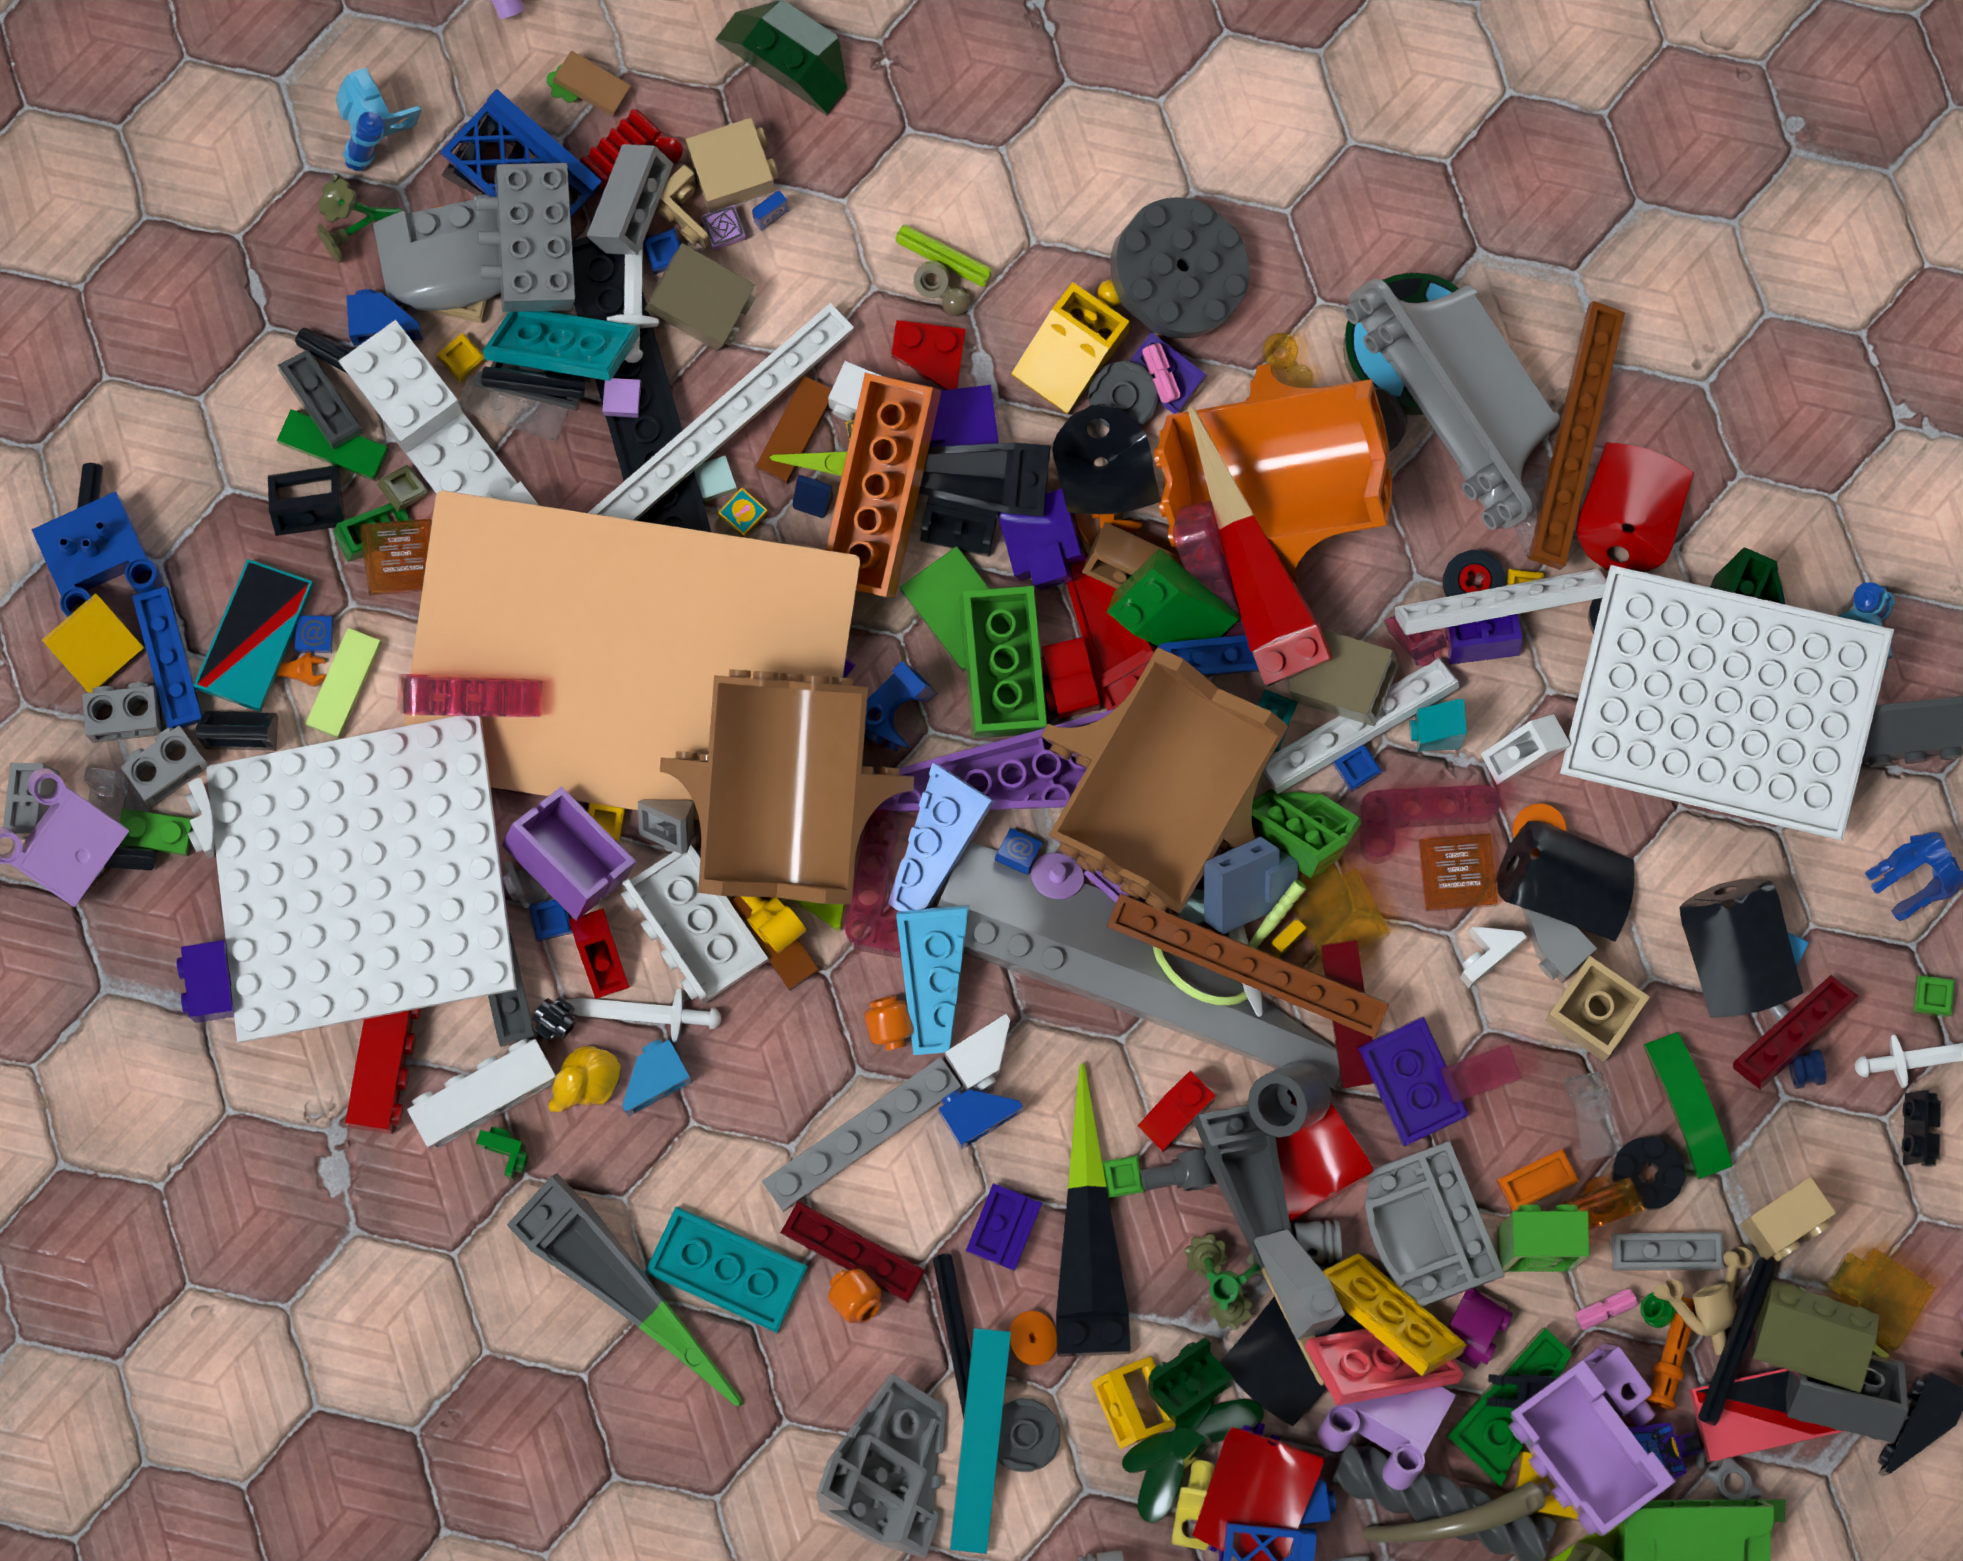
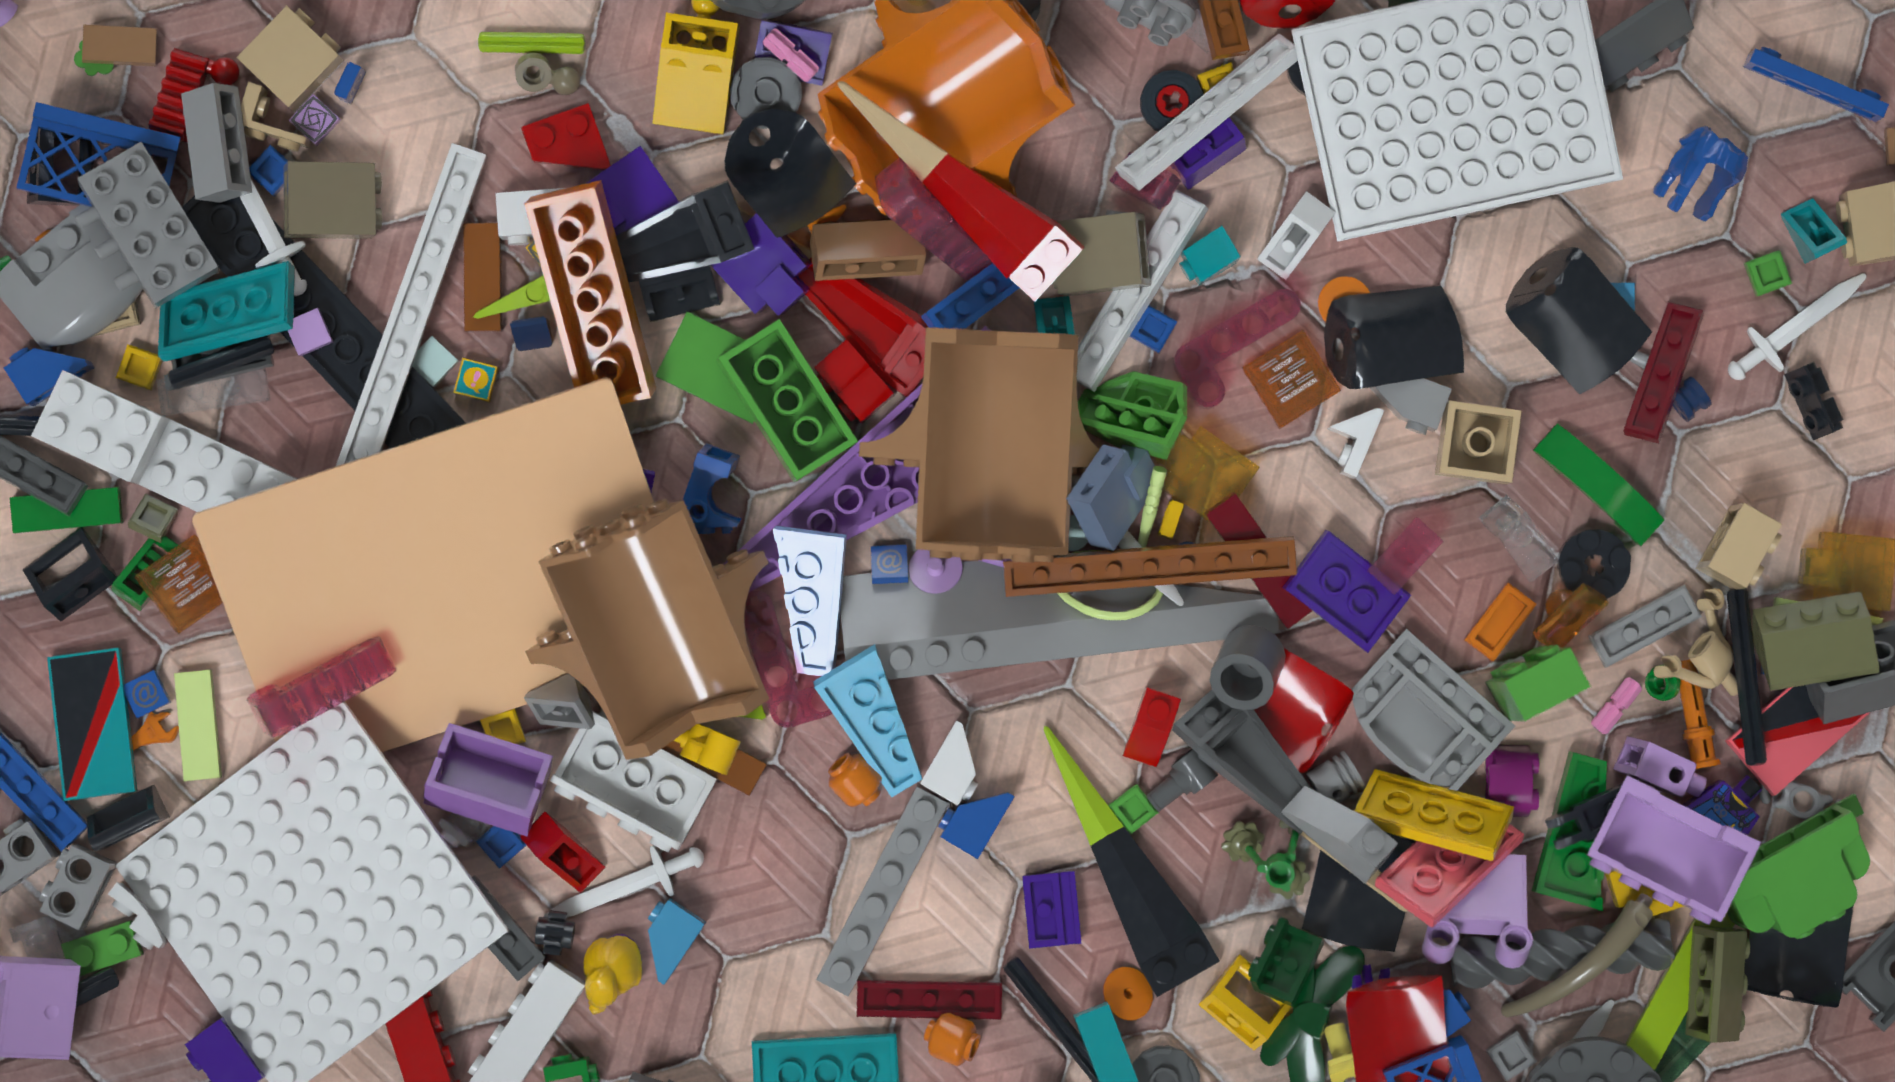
camera: 30 degrees left, 10 degrees up
green slope [1107,548,1240,646] -> none

